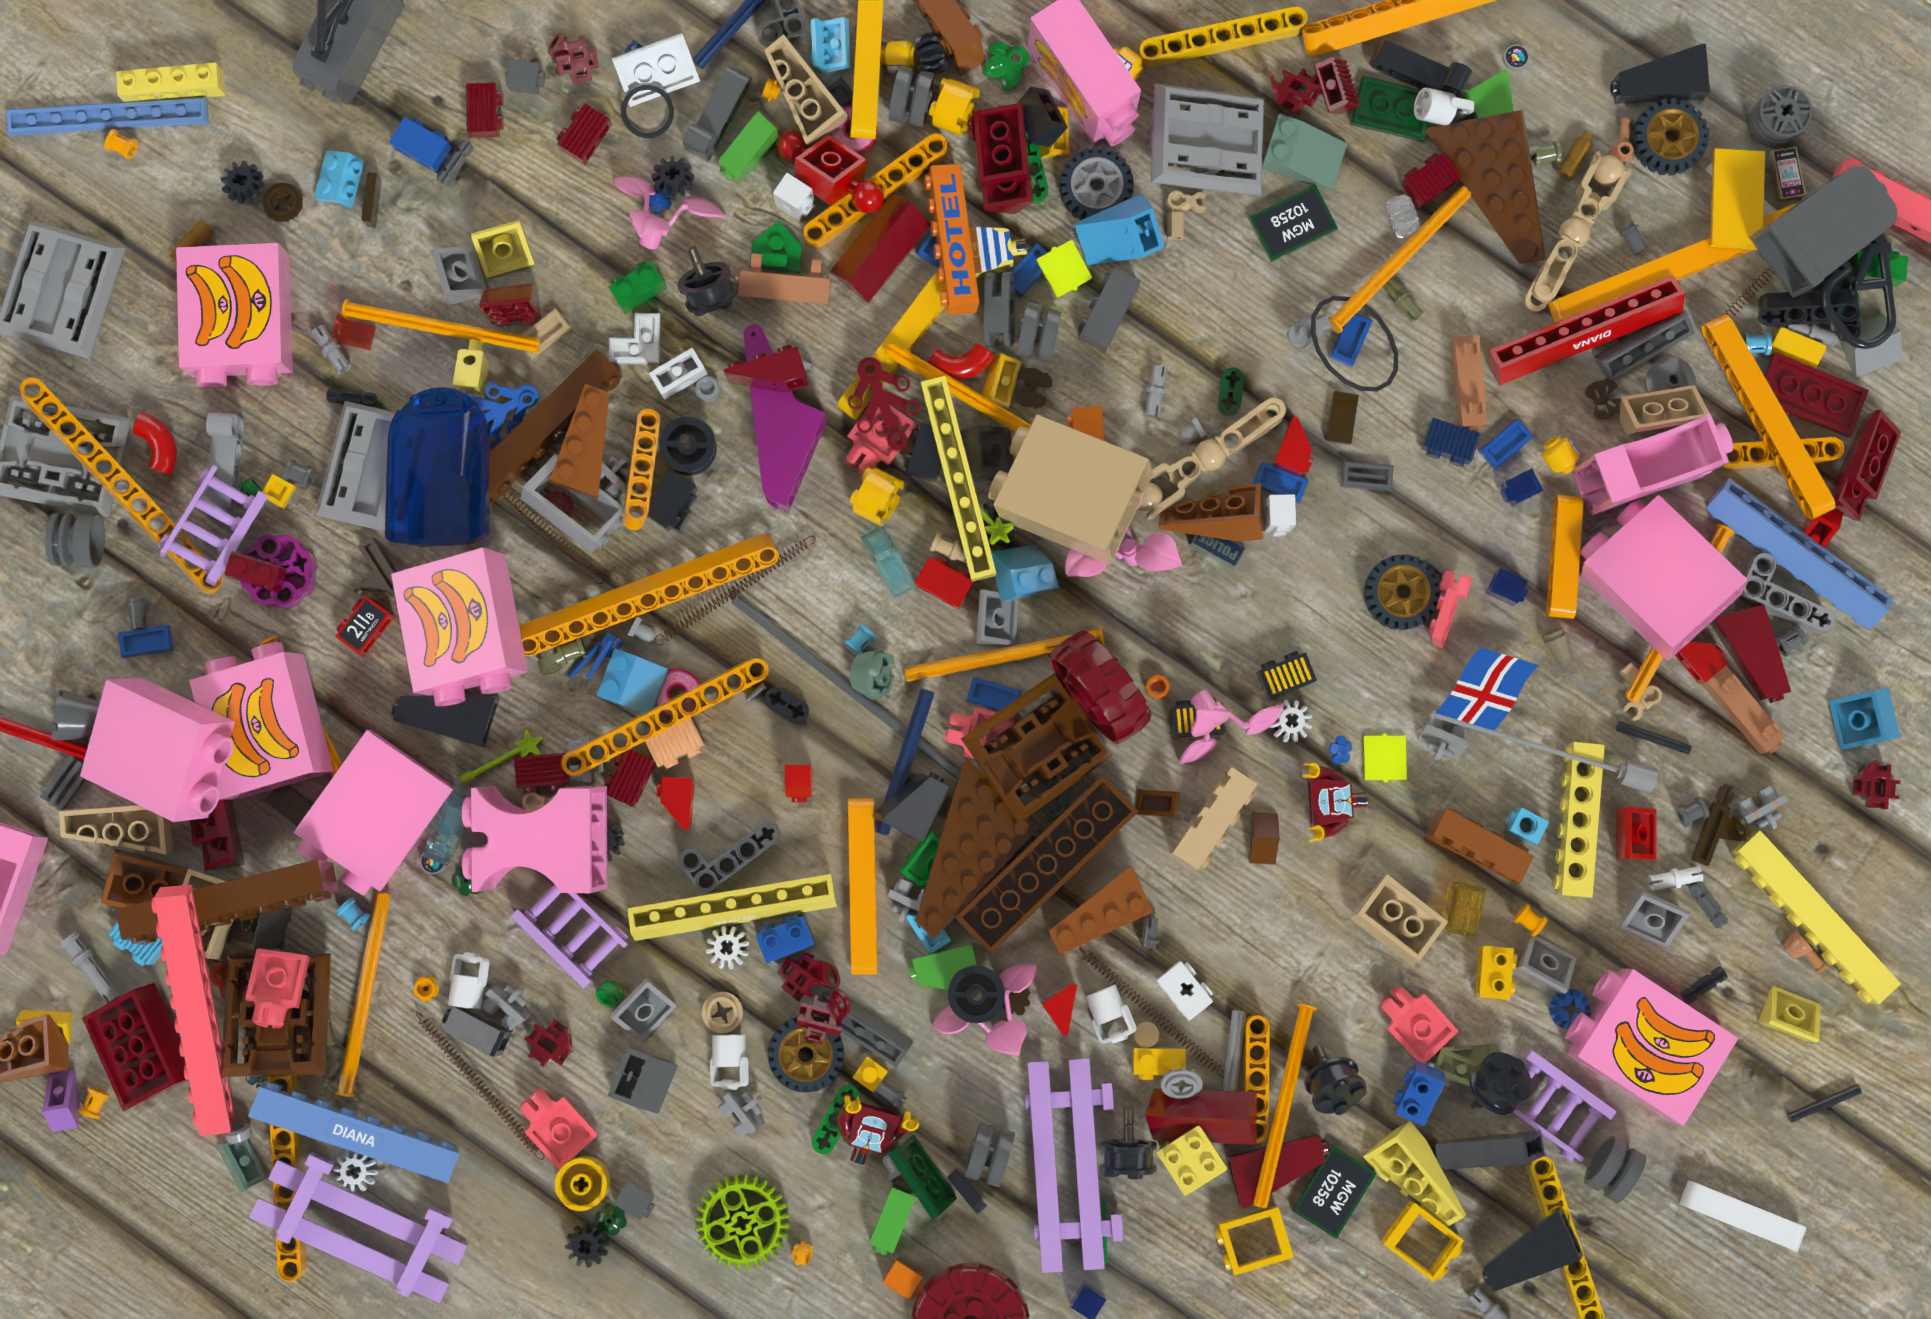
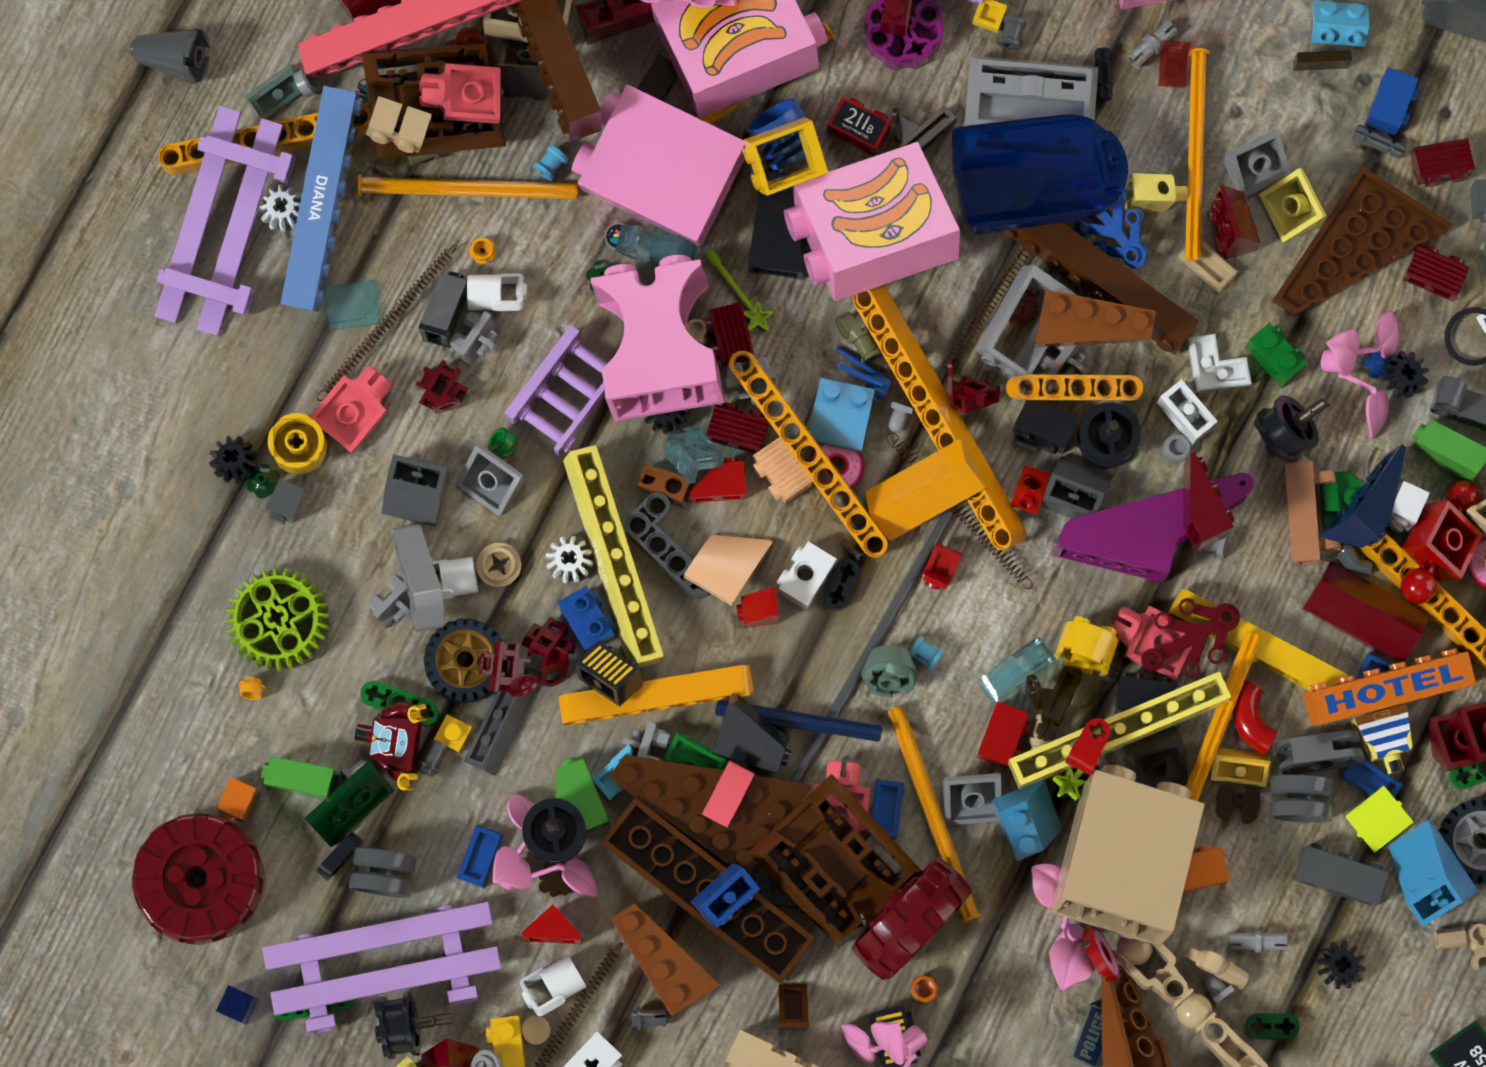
camera: 85 degrees right, 5 degrees down
none -> dark grey cone [130,29,210,84]
none -> clear light blue piece [325,280,379,331]
none -> tan piece [366,96,432,153]
none -> light grey beam [391,524,444,632]
none -> blue tile [457,825,504,888]
none -> black brick [575,641,643,707]
none -> dark orange leg [637,465,694,508]
none -> clear light blue bracket [664,428,724,484]
none -> light nougat slope [684,535,773,606]
none -> blue brick [691,863,760,927]
none -> coral slope [702,760,755,827]
none -> yellow window [743,117,828,196]
none -> blue wheel [747,99,820,170]
none -> white brick [777,542,837,610]
none -> light orange slope [865,438,987,541]
none -> red bracket [921,542,963,590]
none -> dark red piece [948,359,1000,414]
none -> red brick [1010,465,1050,515]
none -> dark brown piece [1025,666,1082,741]
none -> dark grey slope [1041,456,1113,519]
none -> red piece [1065,718,1110,776]
none -> red tile [1083,926,1120,982]
none -> tan bar [1183,947,1249,990]
none -> reddish brown wing [1272,166,1453,316]
none -> black gear [1316,941,1366,990]
none -> dark blue wedge [1322,444,1406,548]
none -> dark grey arm [1337,543,1373,575]

